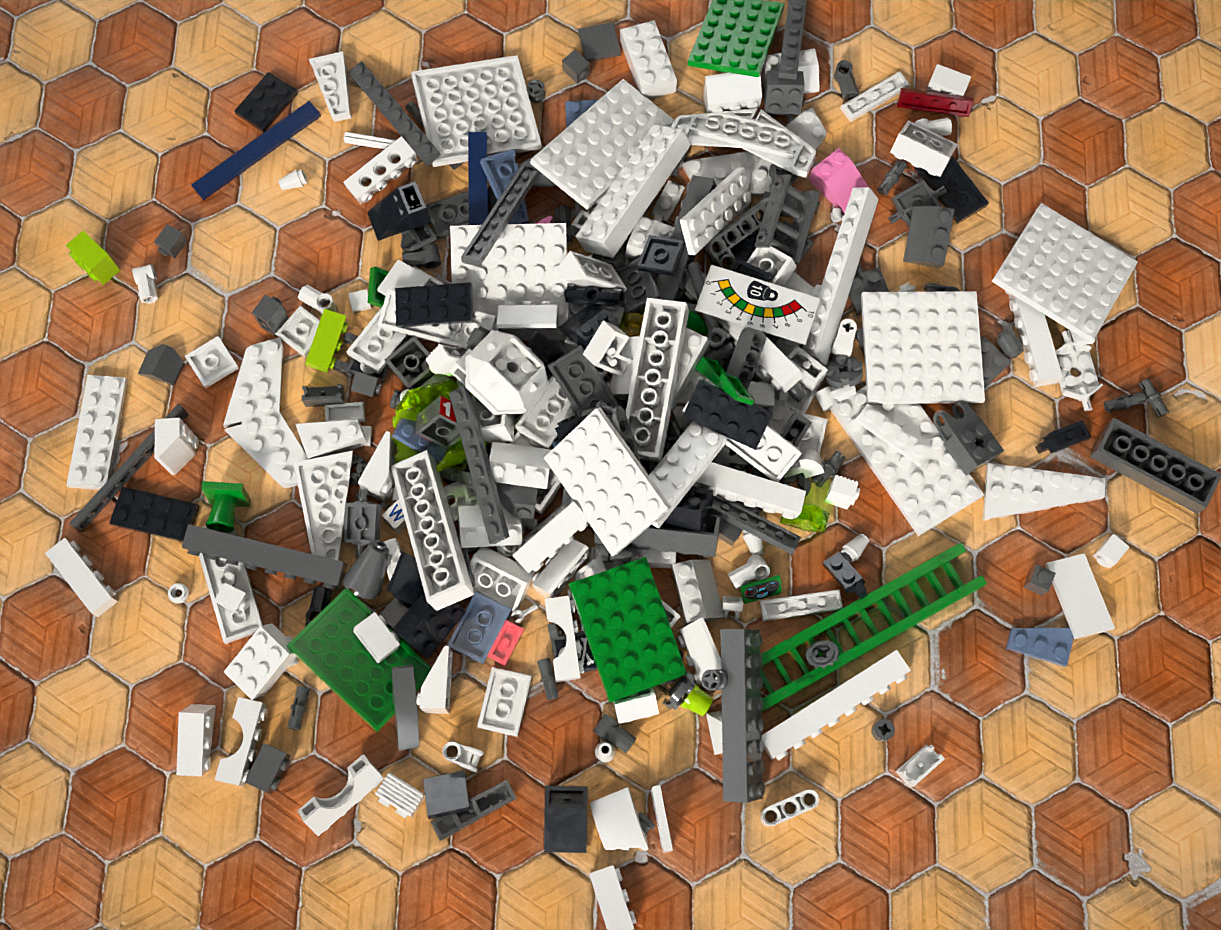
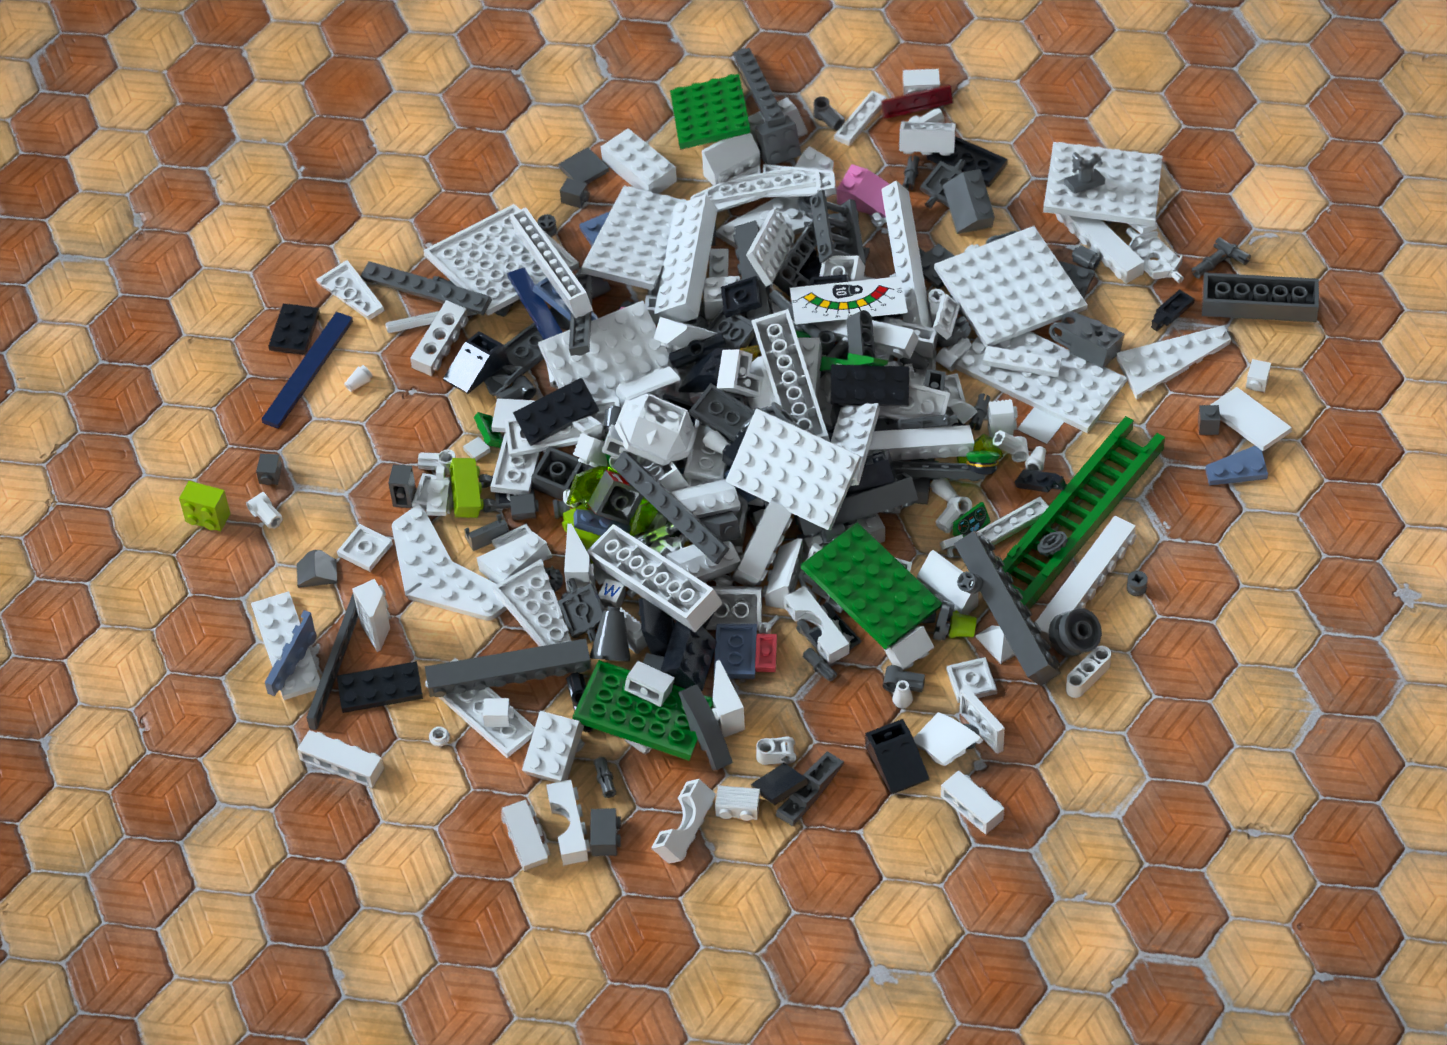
camera: 20 degrees left, 20 degrees down
green plant [201,481,251,533] -> none
white tile [477,667,532,737] -> none
white slope [671,560,725,626] -> none
white hinge [896,744,945,788] -> none
none -> sand blue wing [265,610,317,697]
none -> white hinge [426,466,450,516]
none -> white brick [509,207,593,318]
none -> white slope [572,415,603,440]
none -> white cone [703,429,728,454]
none -> dark grey piece [897,414,958,430]
none -> white tile [933,294,960,340]
none -> white tile [946,657,997,703]
none -> piece [966,451,1000,475]
none -> white piece [992,430,1029,462]
none -> white sticker [1017,407,1064,444]
none -> dark grey wheel [1048,608,1102,657]
none -> dark grey piece [1064,152,1106,194]

